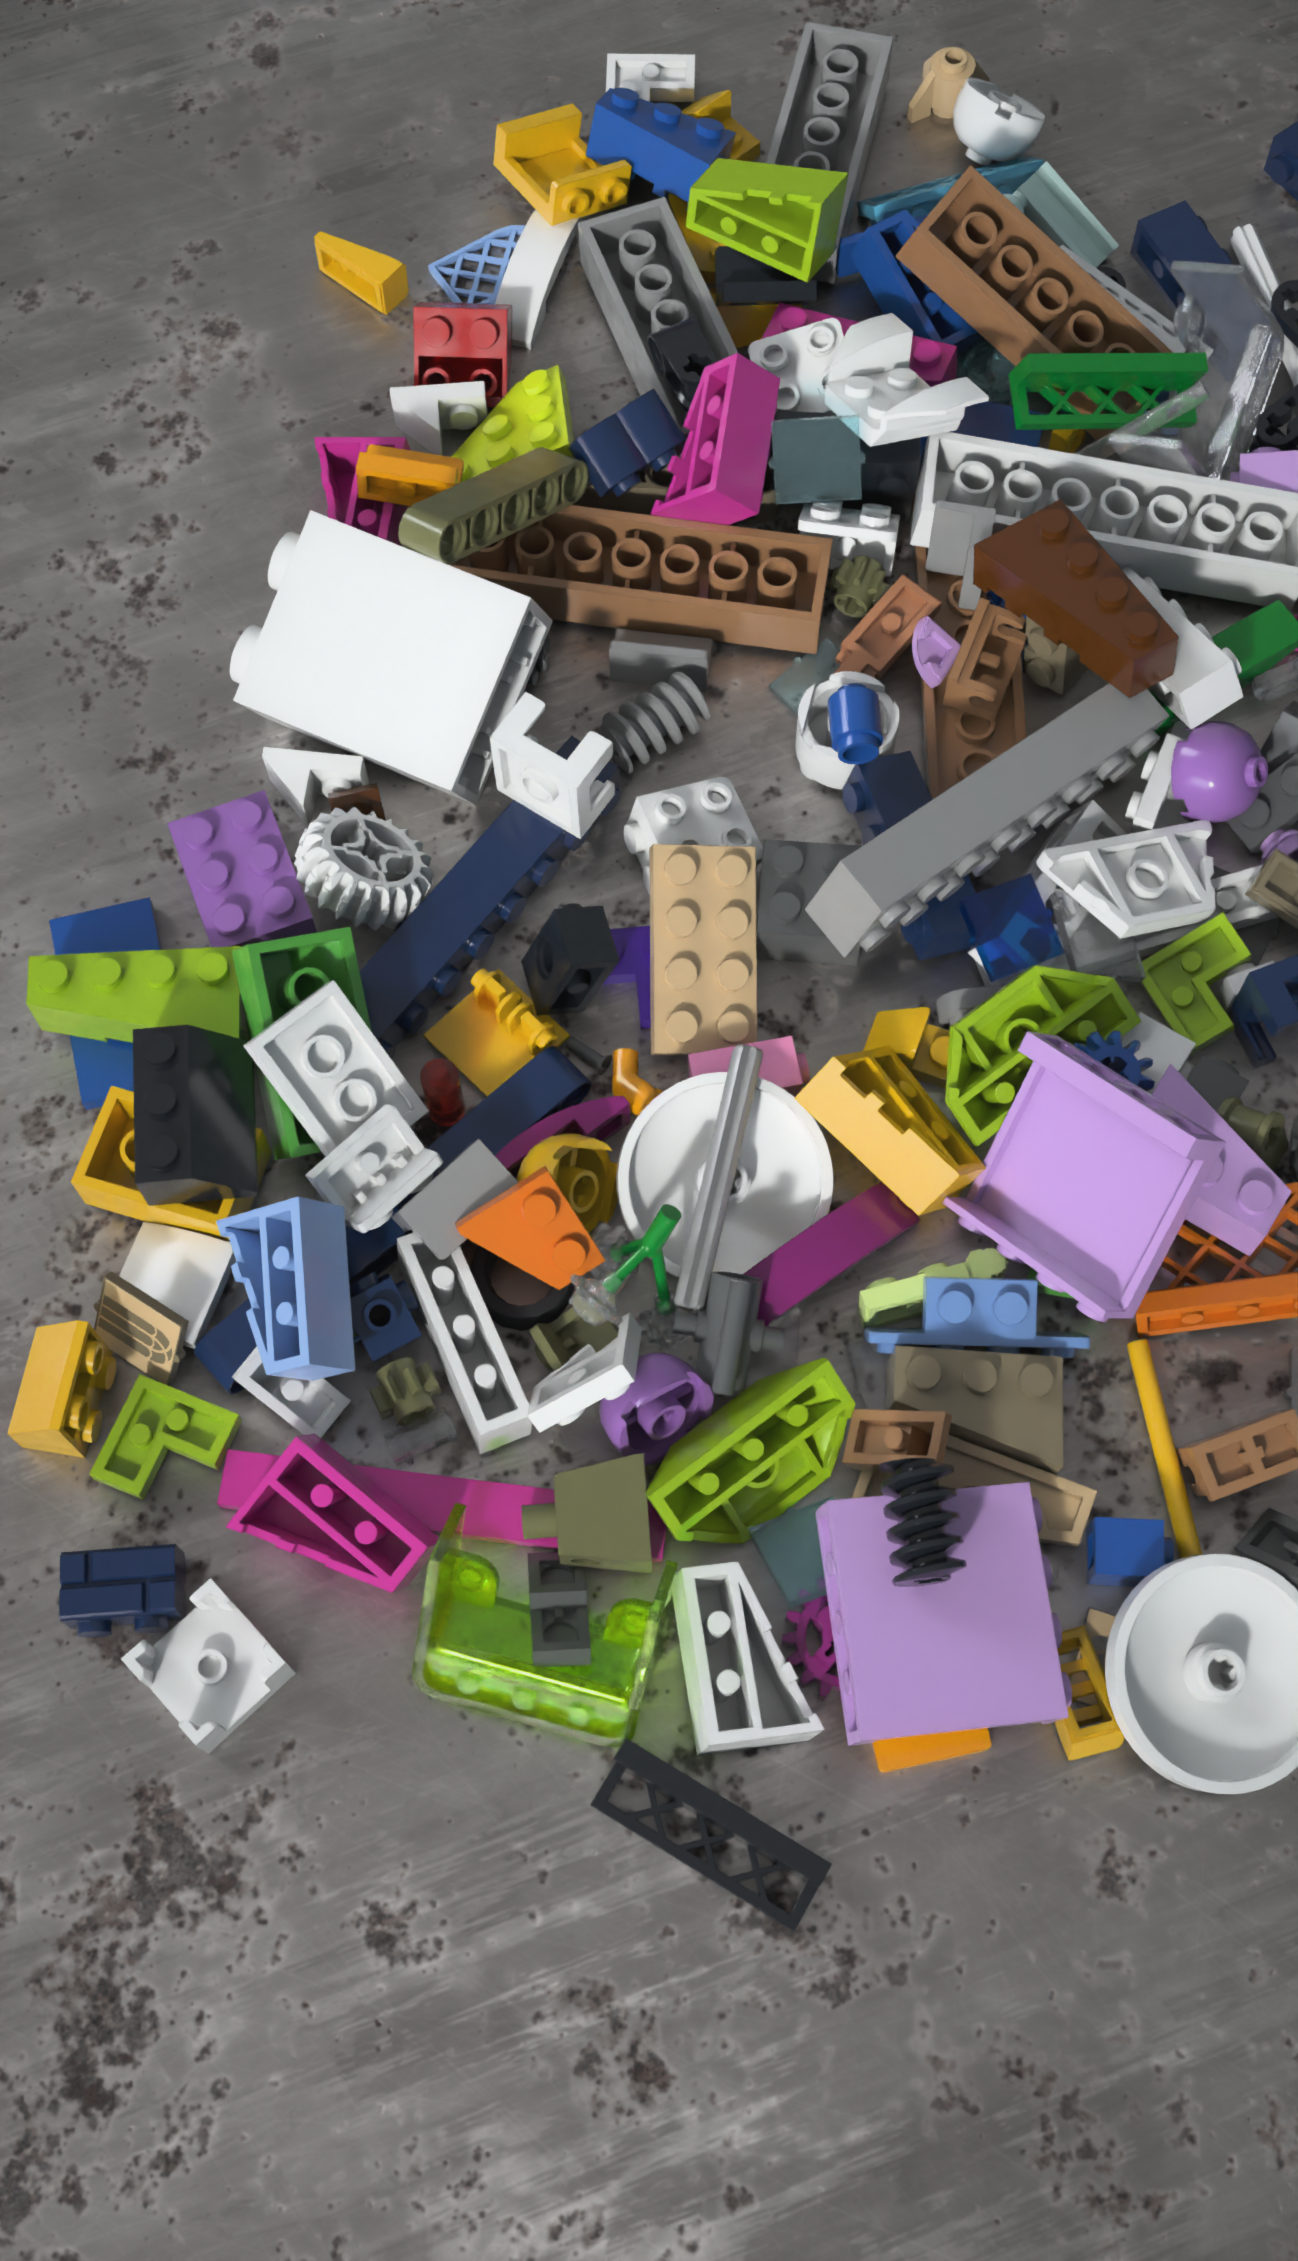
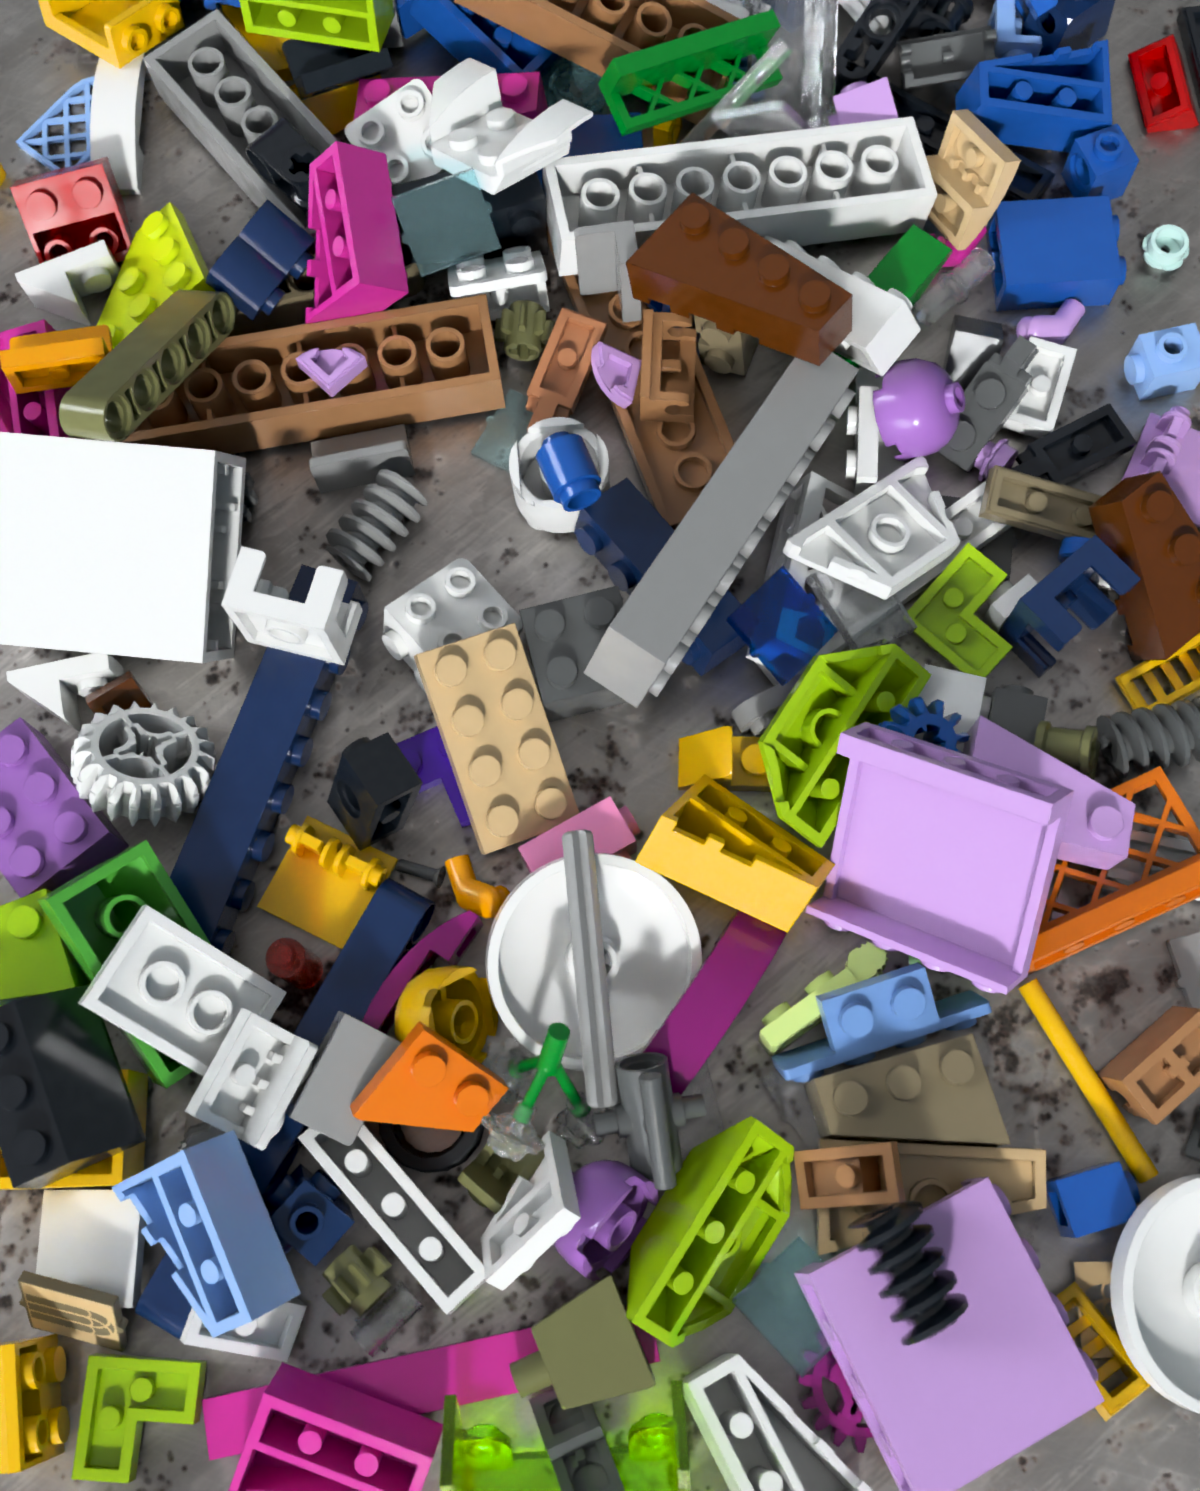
camera: 15 degrees left, 5 degrees up
none -> lavender tile [295,347,368,398]

